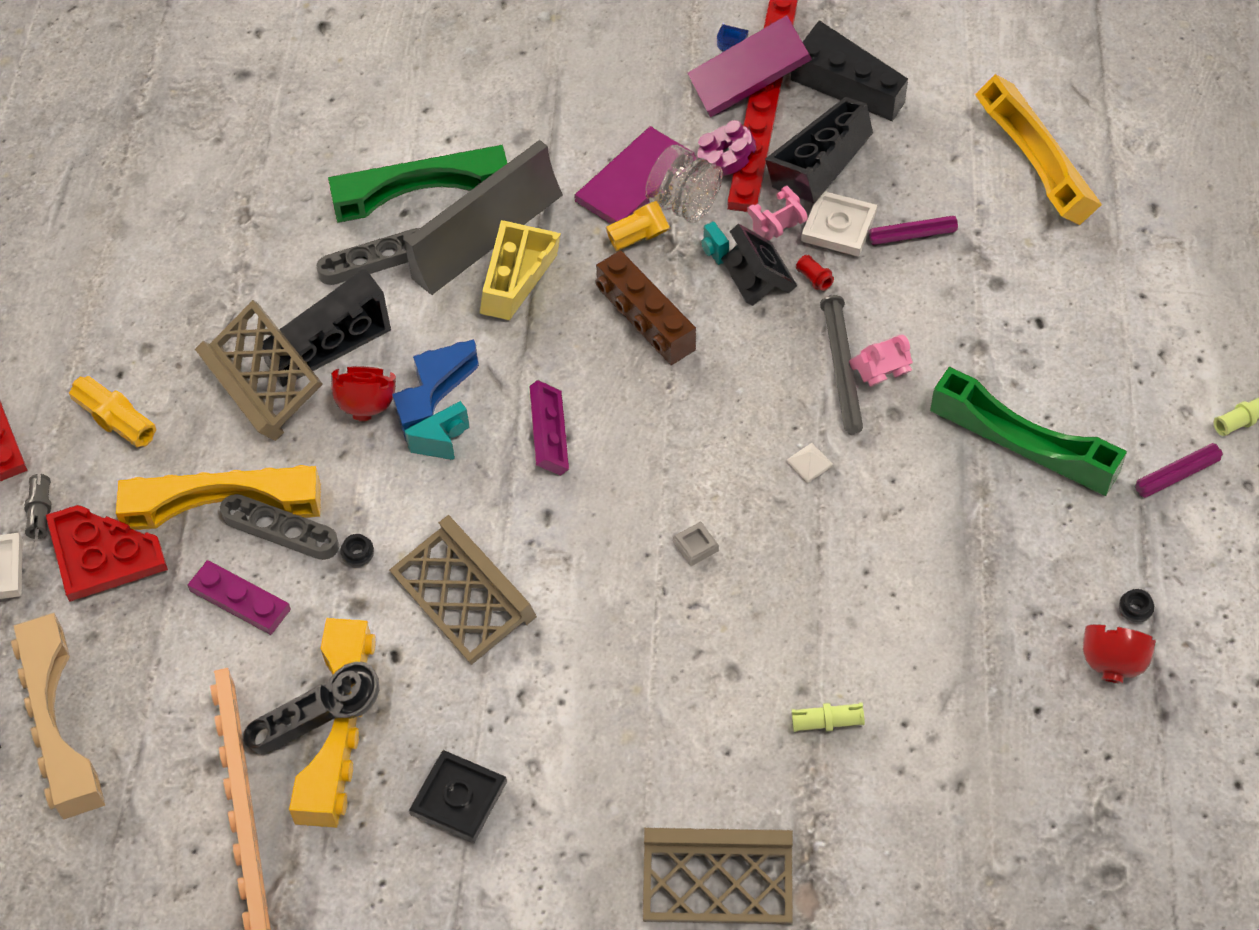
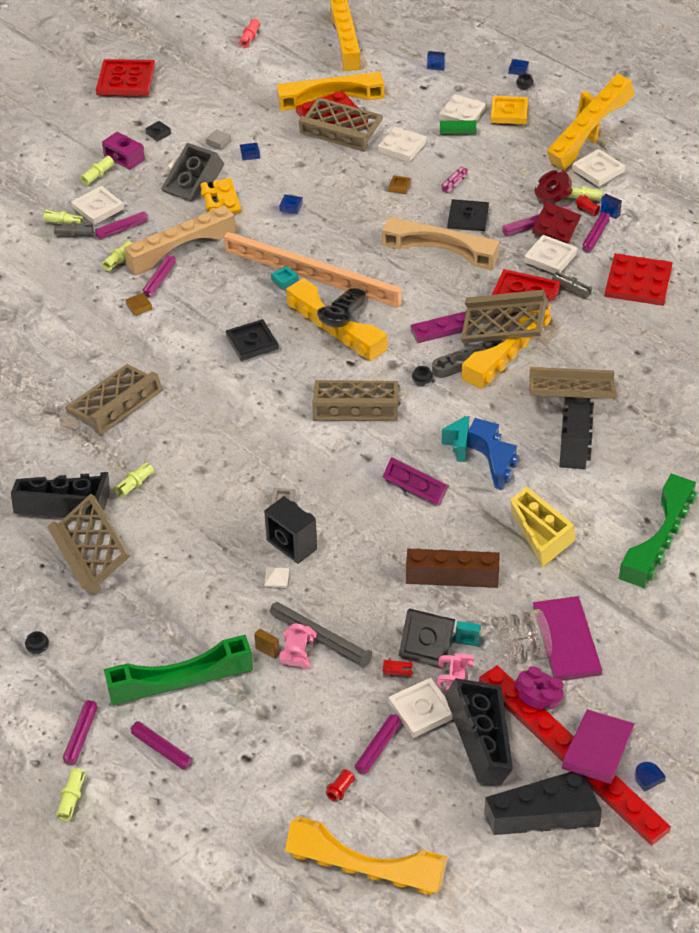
camera: 130 degrees right, 10 degrees down
yellow piece [69,376,157,448] -> none
dark grey beam [317,228,420,285] -> none
red cylinder [331,366,396,421] -> none
dark grey arch [404,140,563,295] -> none
yellow piece [605,201,671,251] -> none
red cylinder [1083,624,1156,684] -> none
none -> black wedge [11,472,110,520]
none -> dark tan fence [47,494,130,595]
none -> magenta axle [130,721,192,769]
none -> pearl gold tile [254,629,280,659]
none -> black brick [264,496,317,564]
none -> teal plate [271,266,299,290]
none -> red pin [326,769,355,802]
none -> dark tan fence [461,290,549,343]

